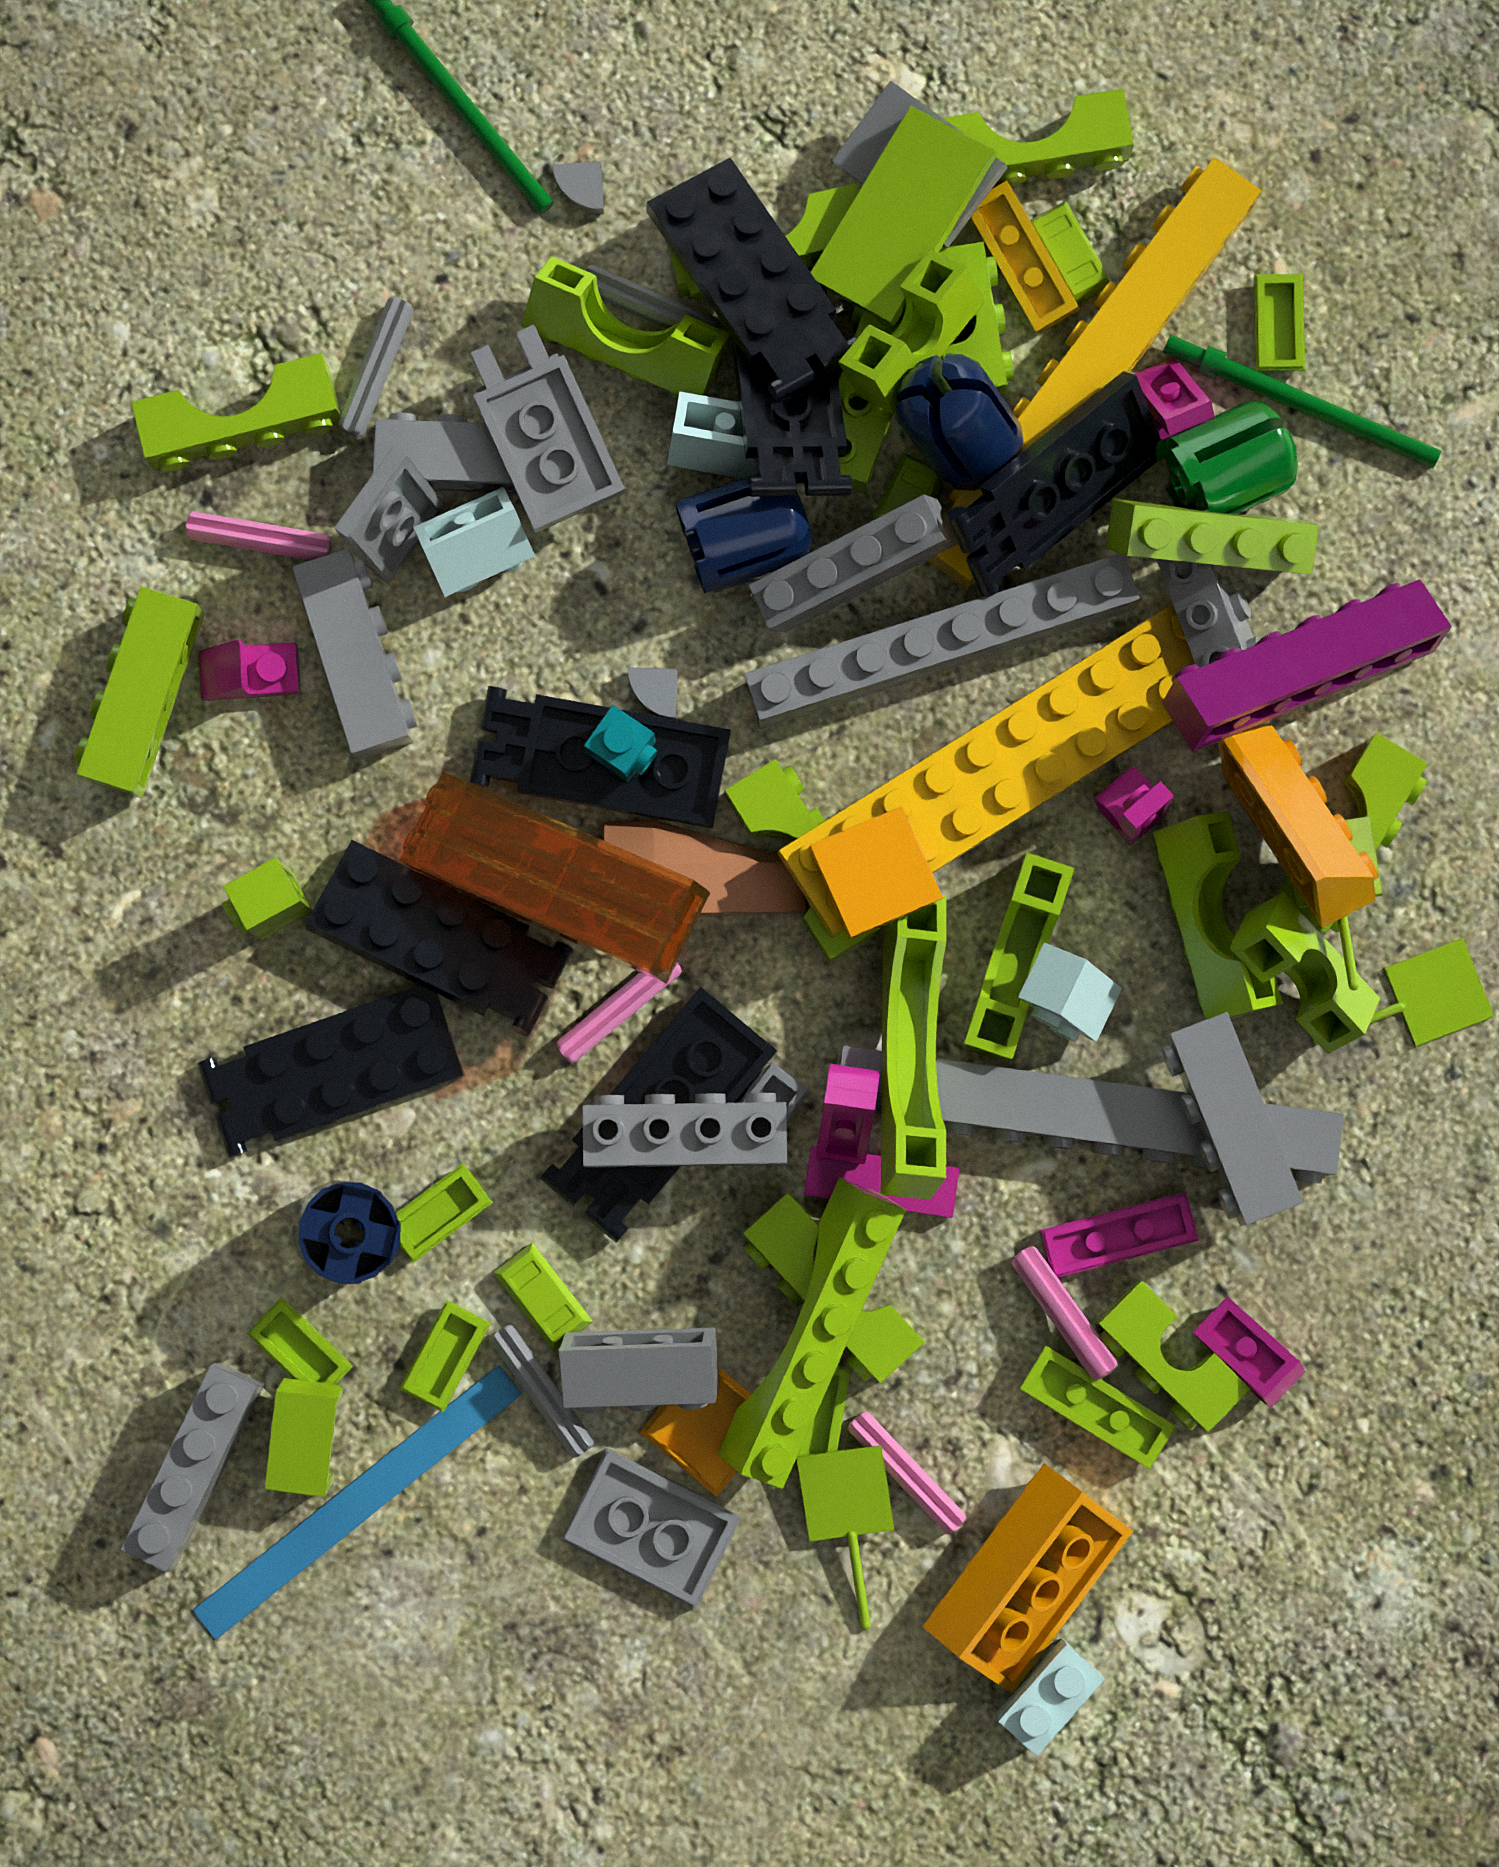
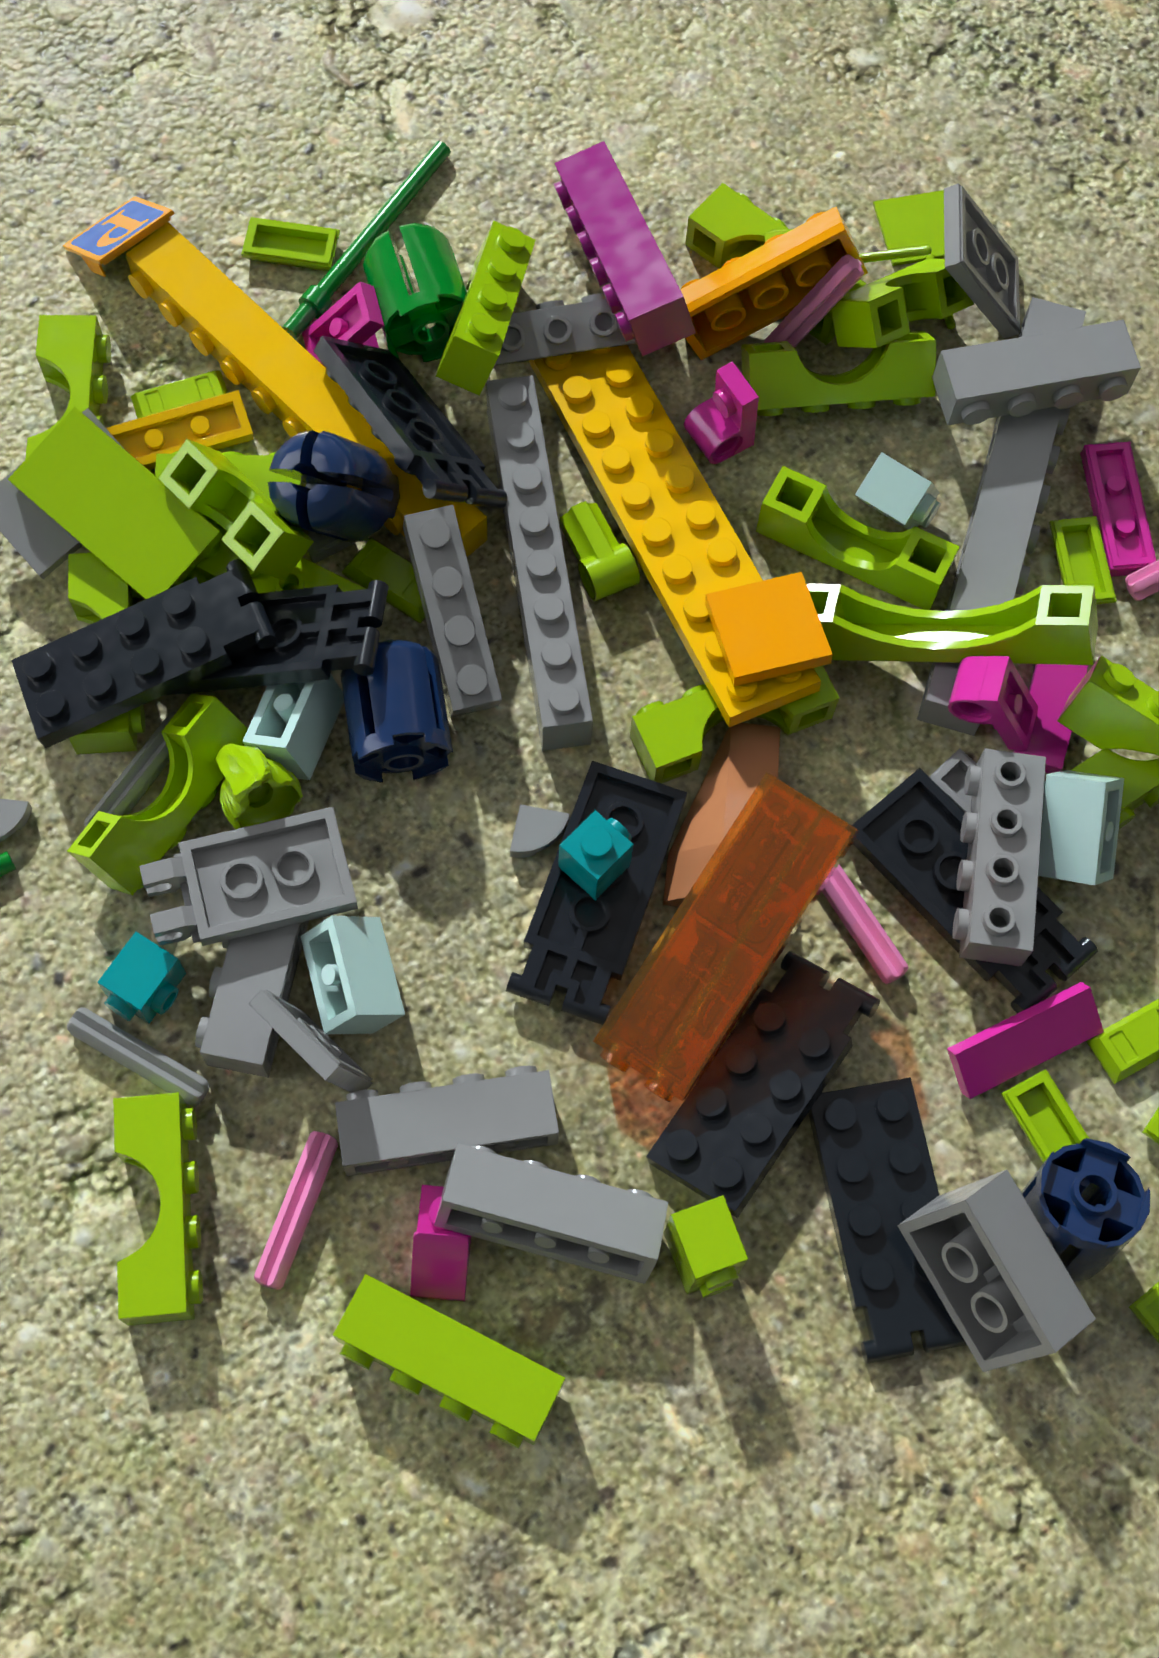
camera: 90 degrees left, 15 degrees down
none -> piece [63,196,175,277]
none -> teal brick [97,931,186,1024]
none -> lime hair [216,743,303,829]
none -> light grey brick [434,1143,668,1284]
none -> lime piece [559,501,640,601]
none -> bright pink axle [764,254,864,348]
none -> light grey brick [897,1170,1096,1372]
none -> light grey tile [944,183,1020,339]
none -> dark pink tile [947,982,1104,1099]
none -> light aqua brick [1038,770,1124,885]
none -> lime tile [1049,516,1117,605]

